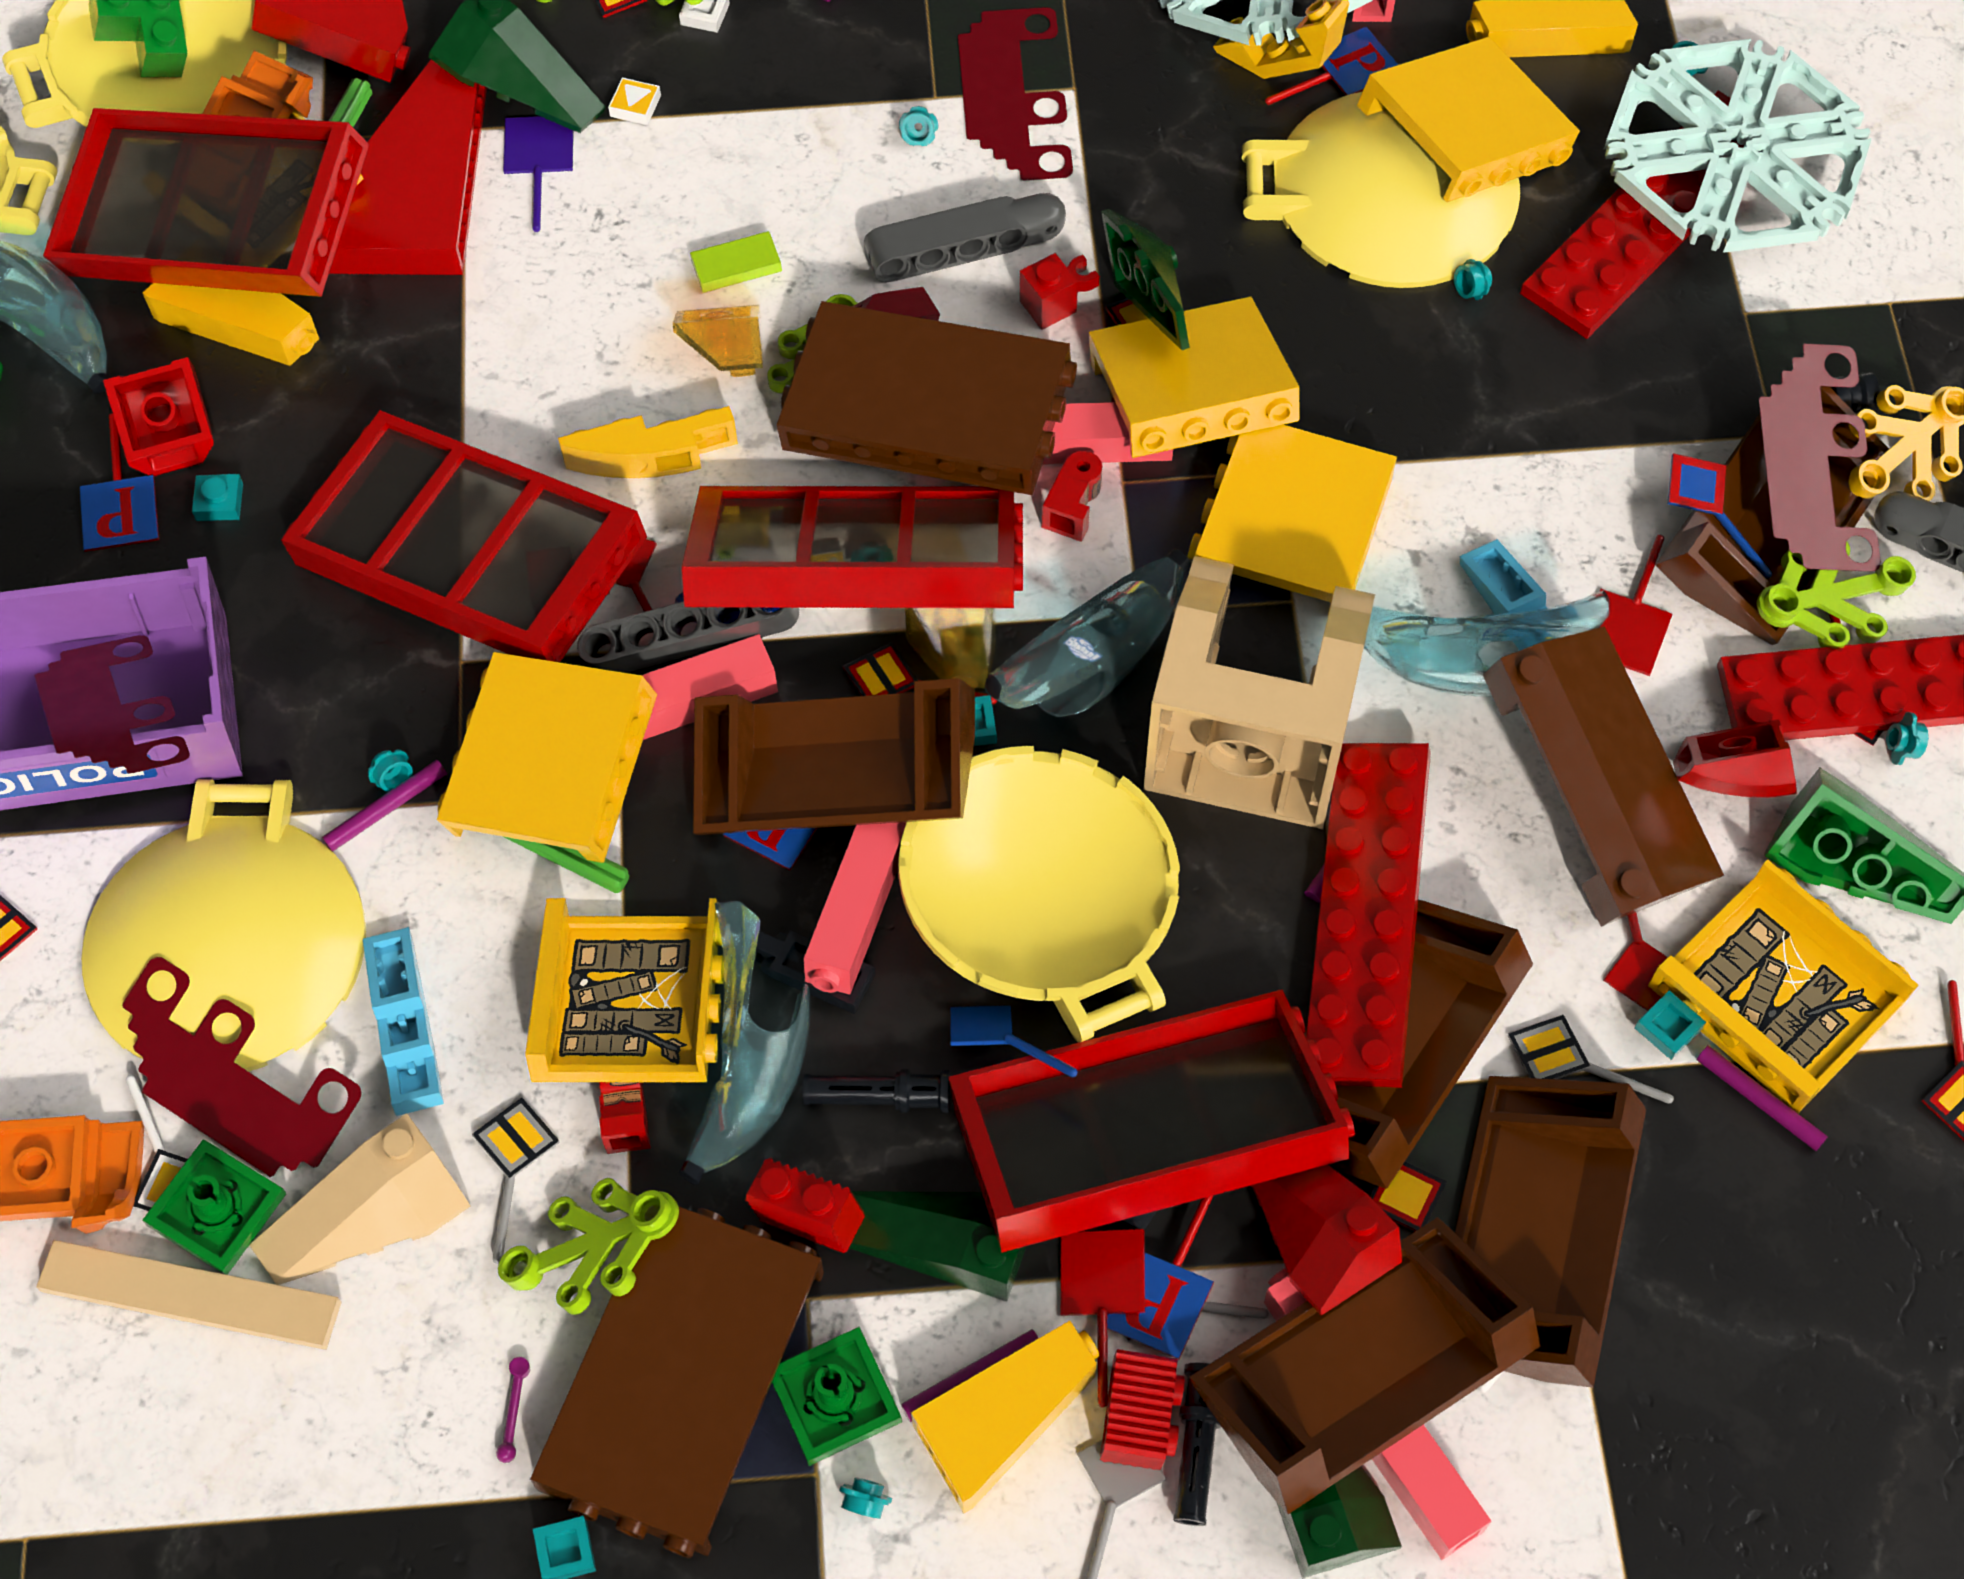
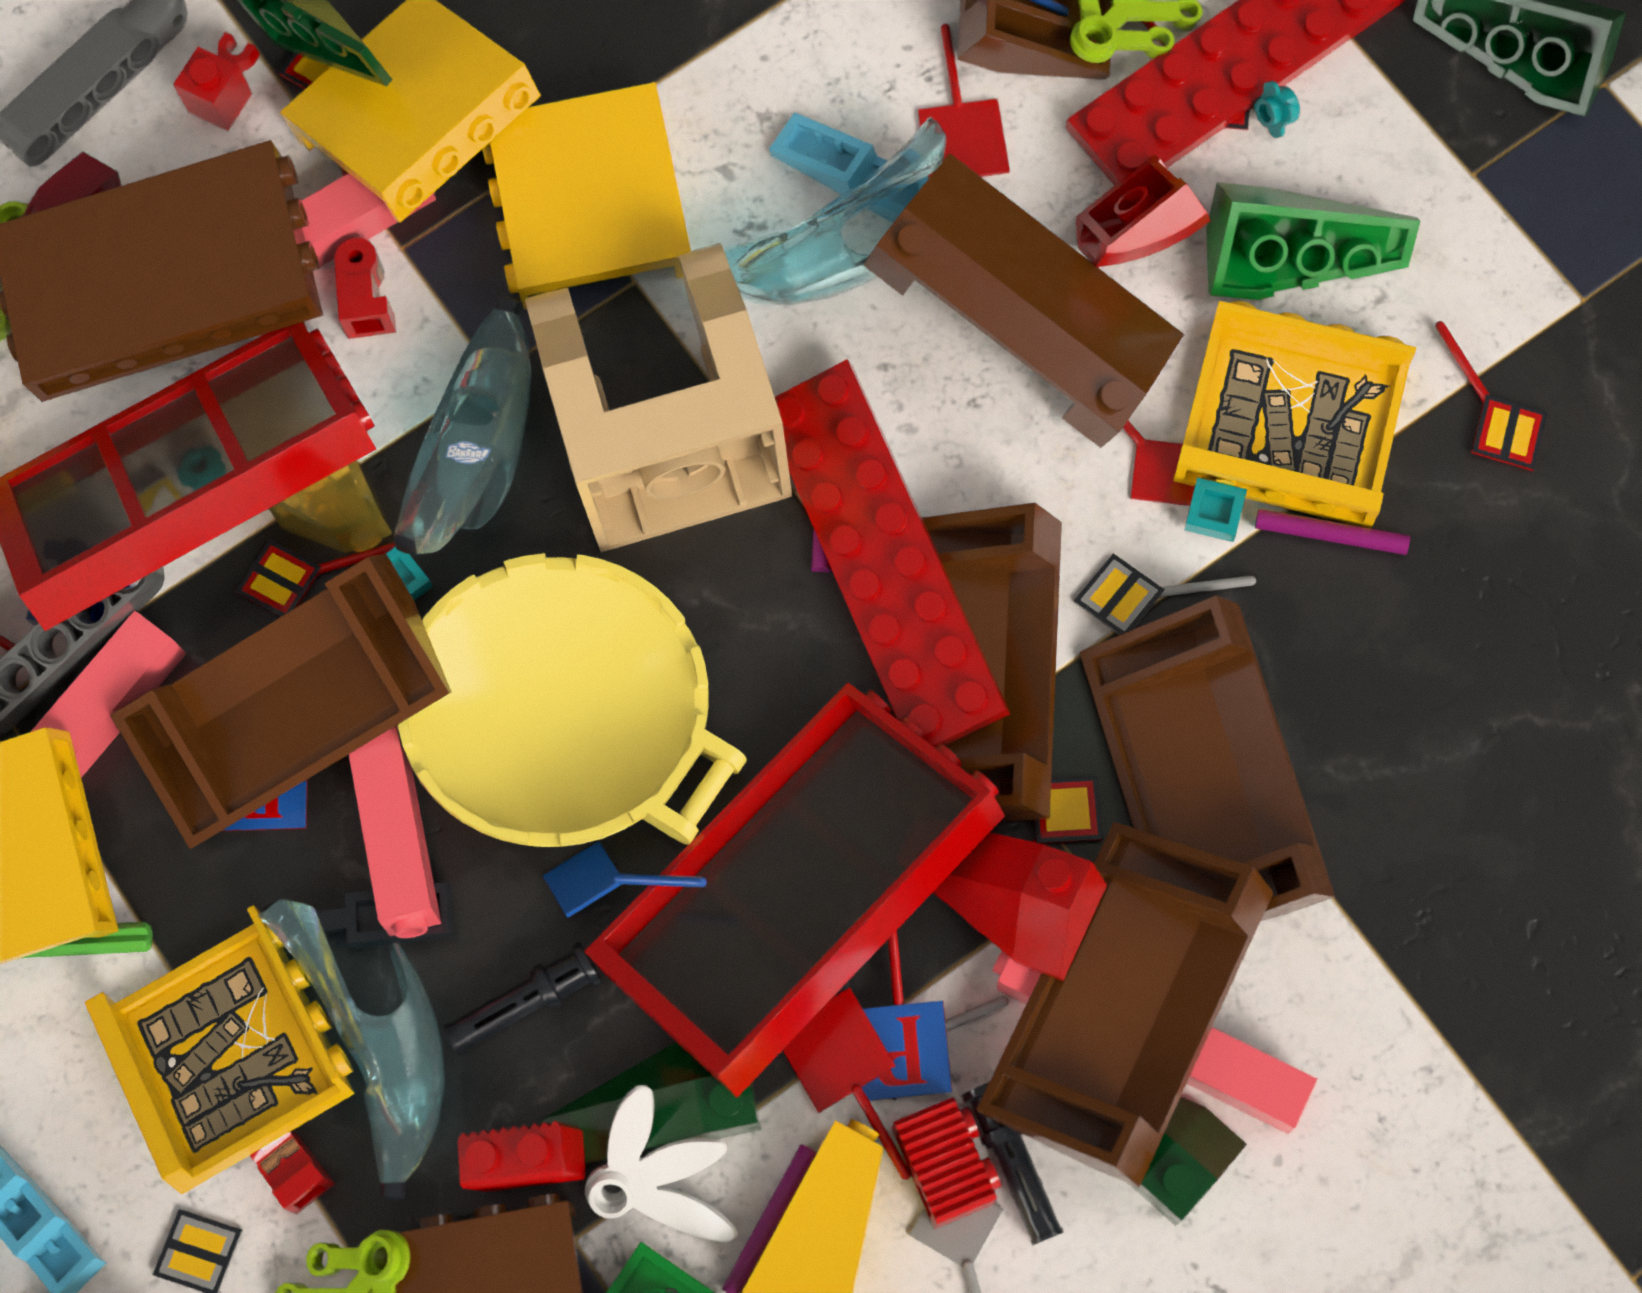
camera: 25 degrees left, 10 degrees up
none -> white plant [585,1085,737,1242]

